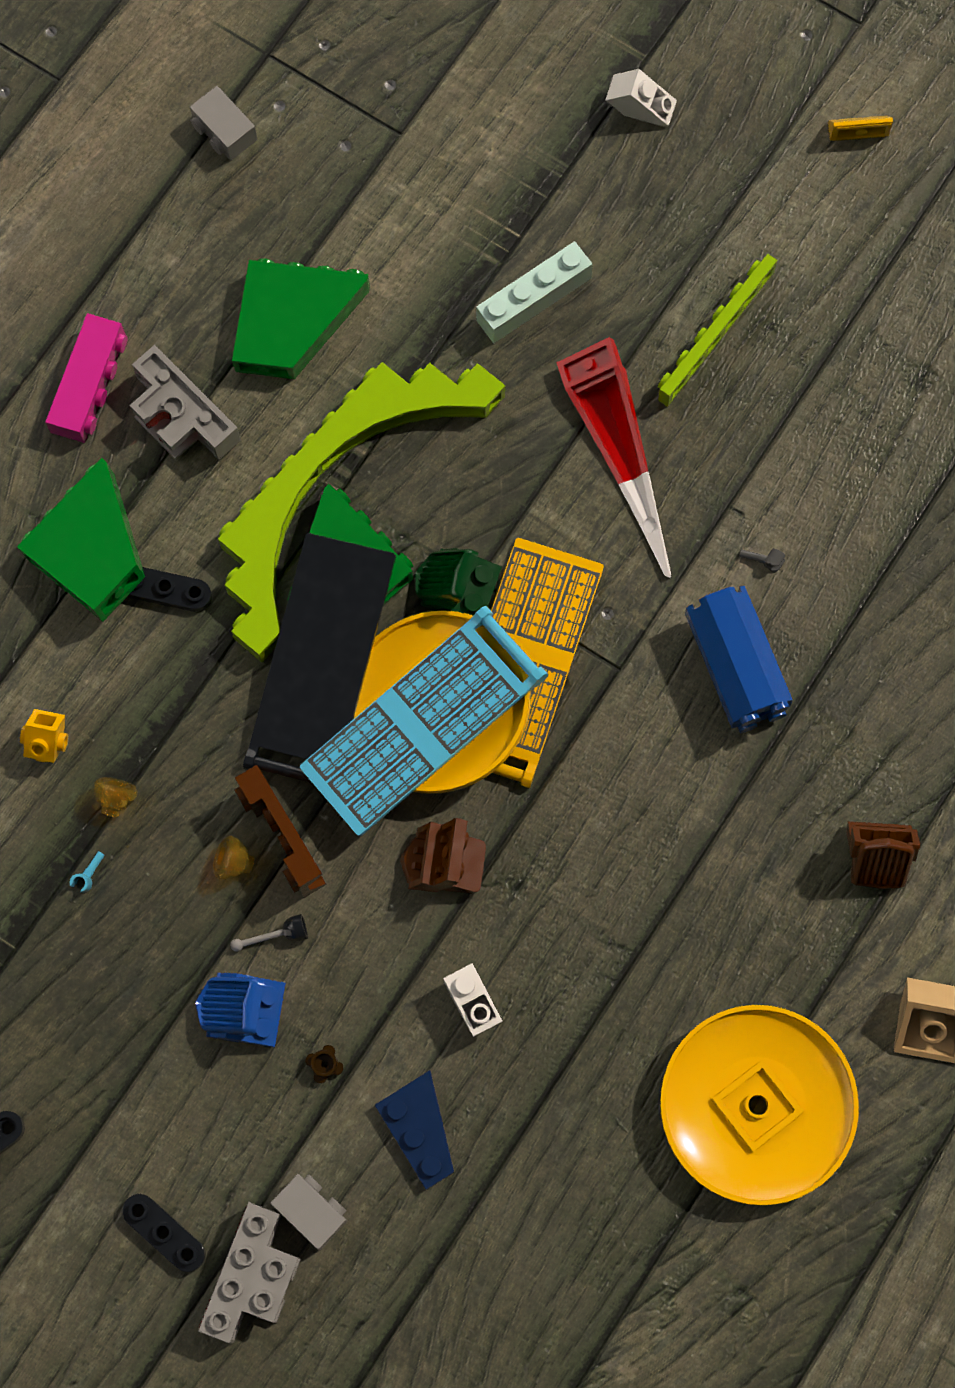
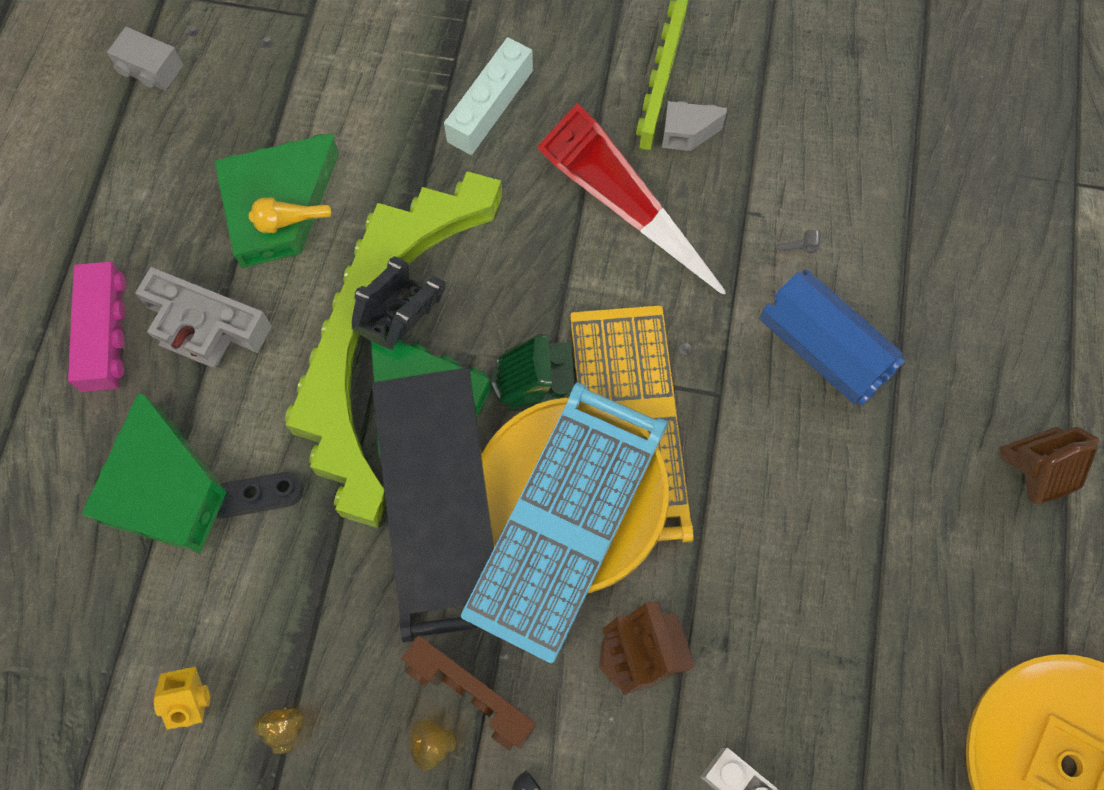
camera: 25 degrees left, 5 degrees down
none -> yellow piece [248,197,331,233]
none -> black piece [352,256,446,350]
none -> light grey slope [662,101,727,151]

